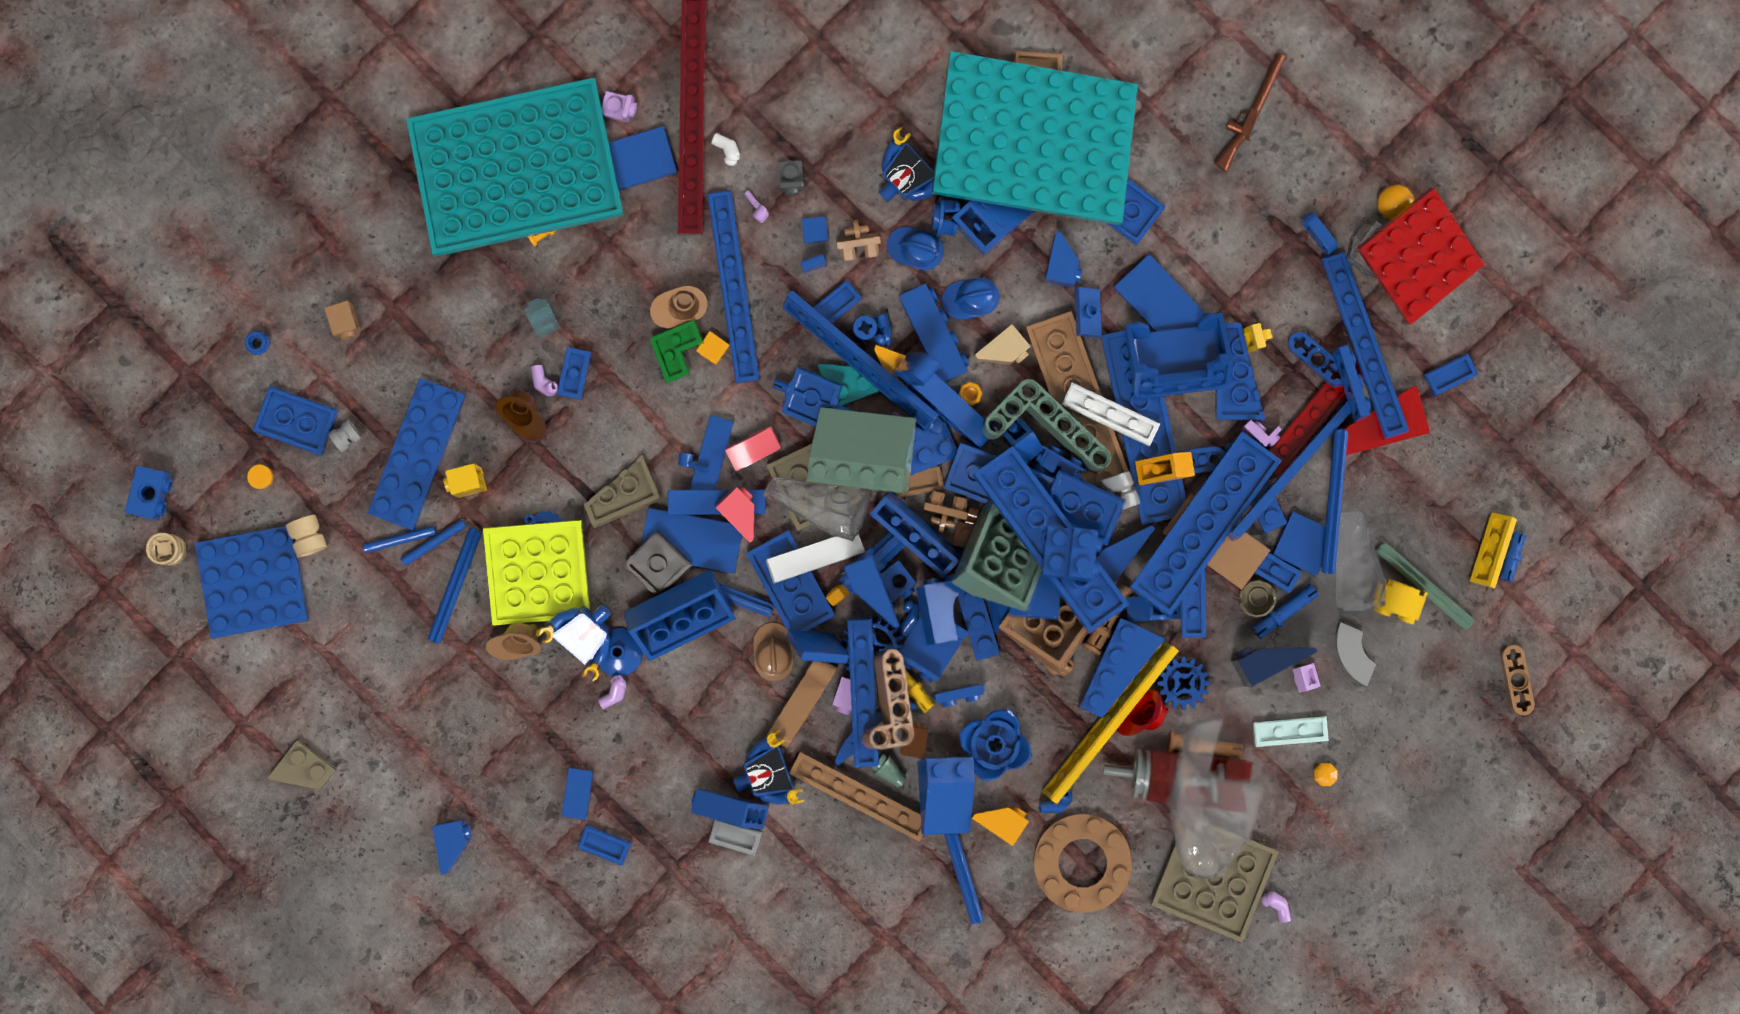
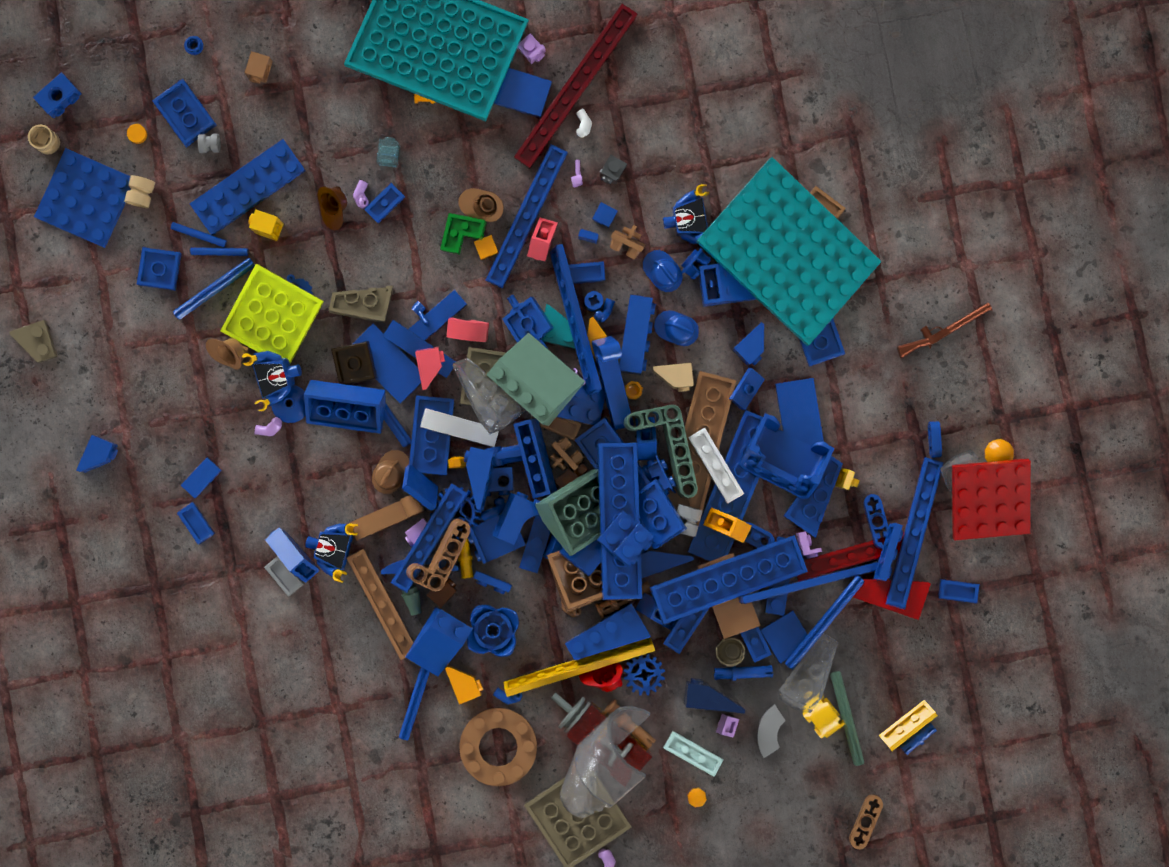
camera: 30 degrees right, 0 degrees up
none -> blue tile [136,247,182,291]
none -> coral slope [527,217,558,261]

